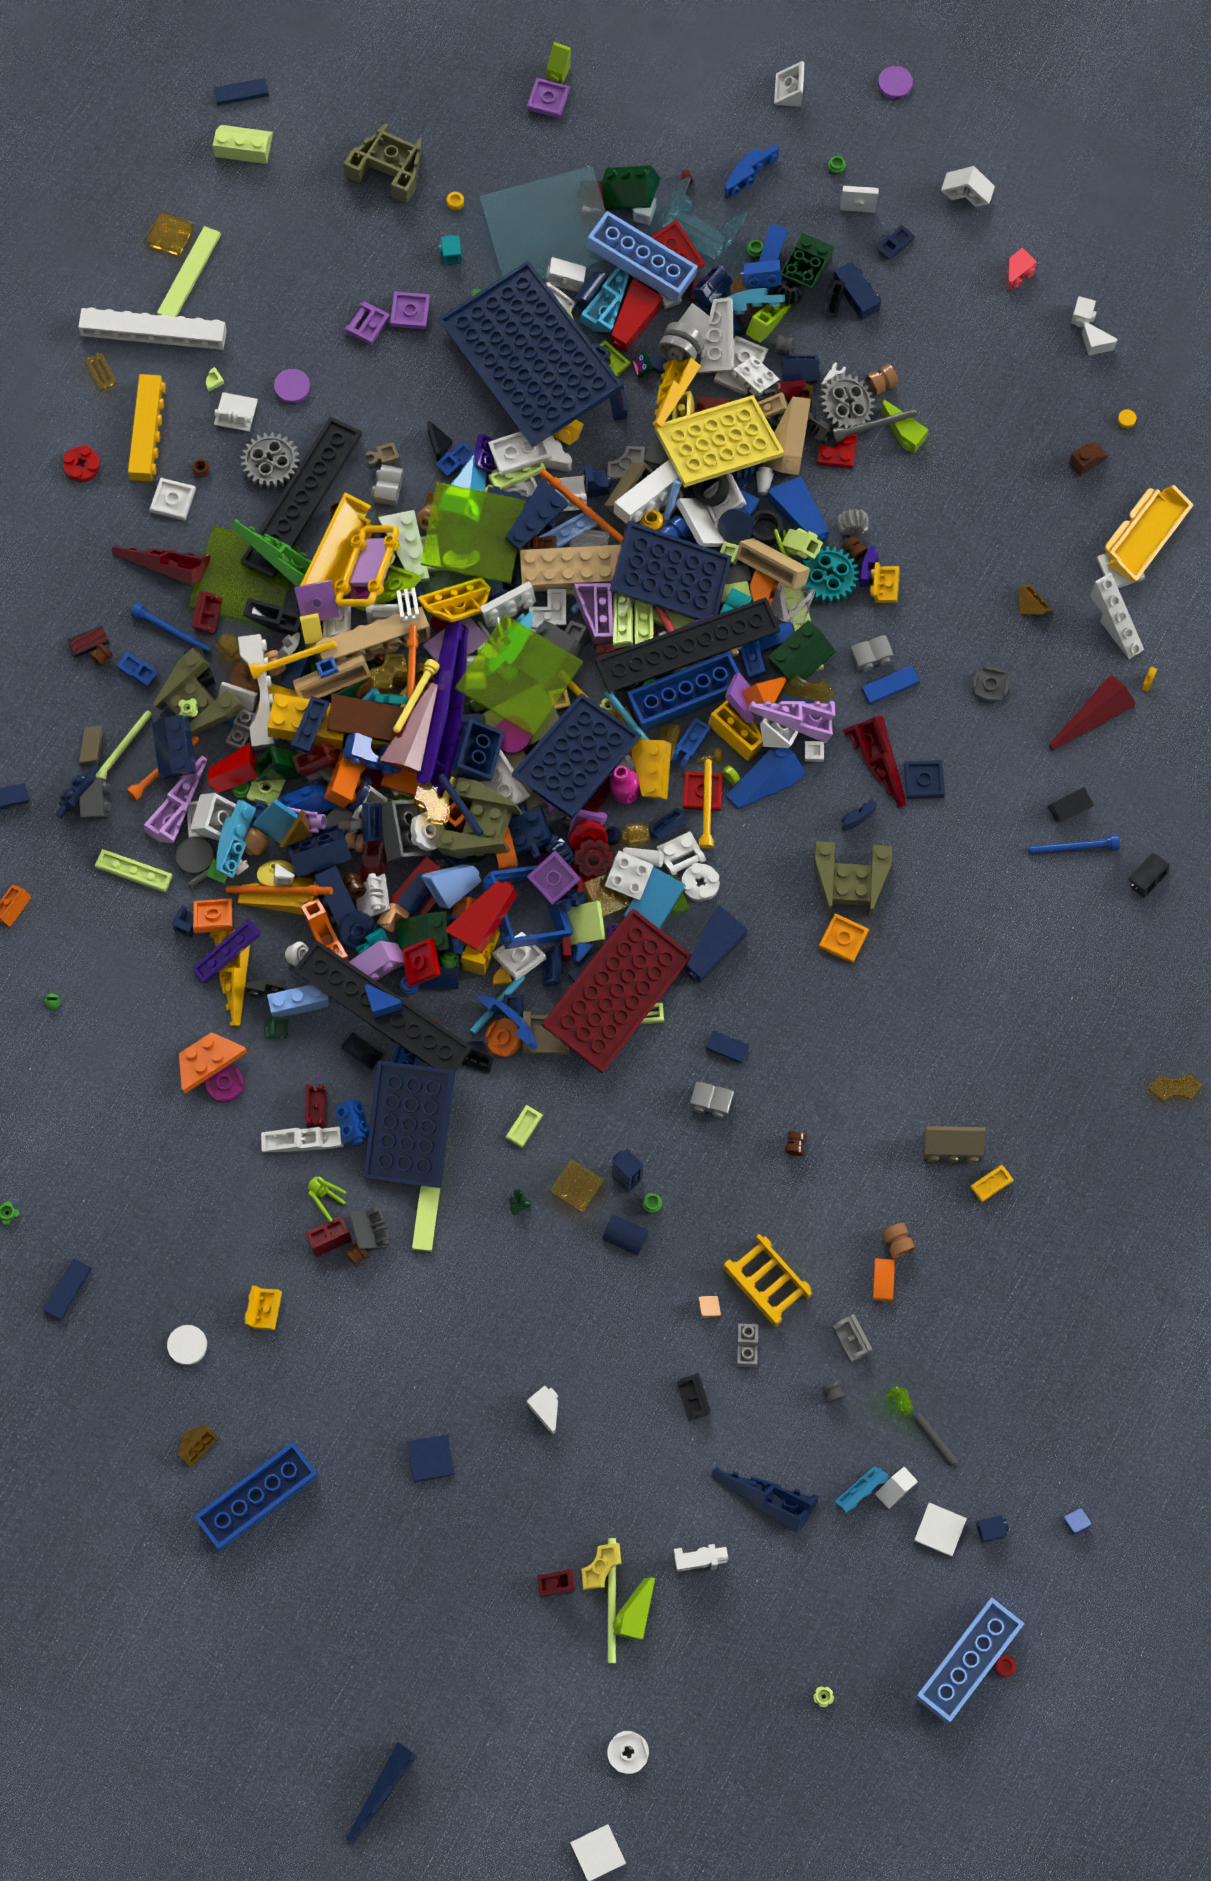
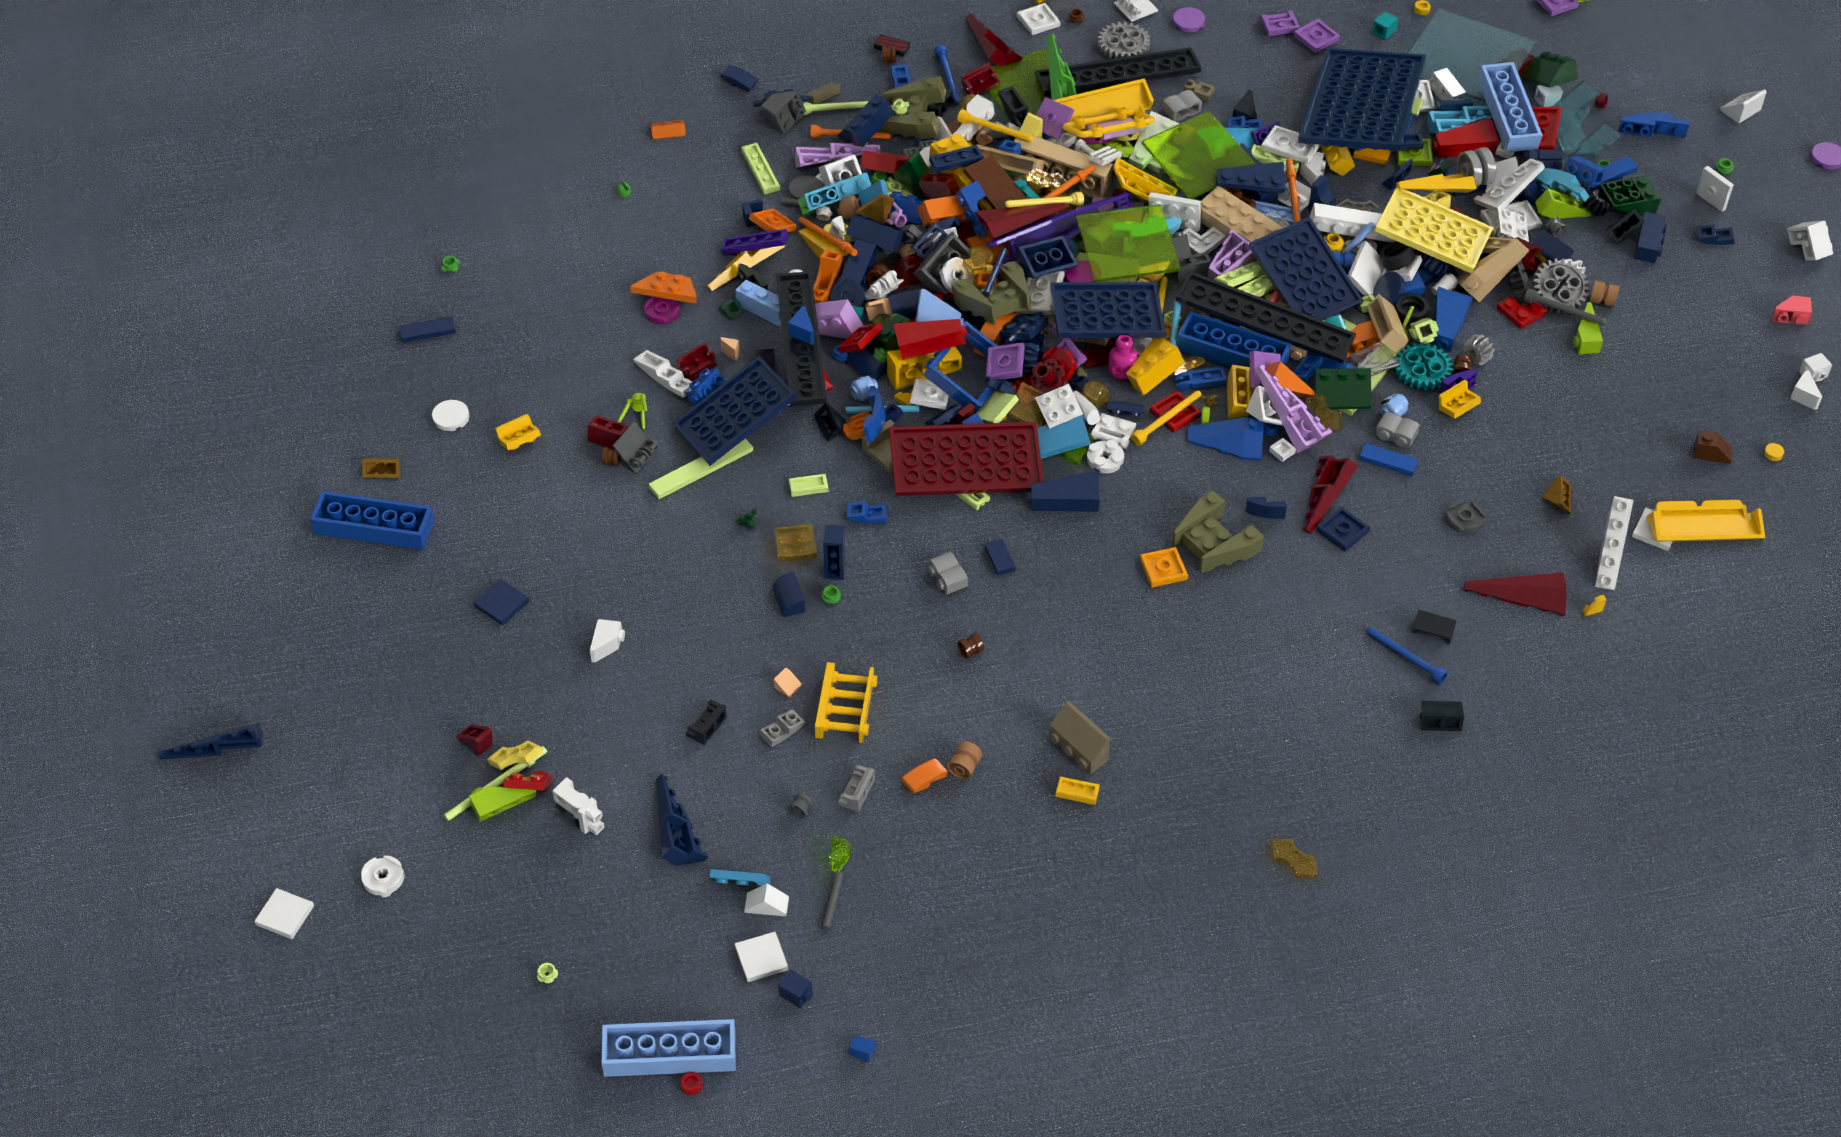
camera: 50 degrees right, 20 degrees down
none -> red plate [504,771,553,790]
none -> light nougat slope [720,337,739,361]
none -> blue slope [847,501,888,524]
none -> light blue head [850,375,878,402]
none -> light blue head [1381,393,1409,417]

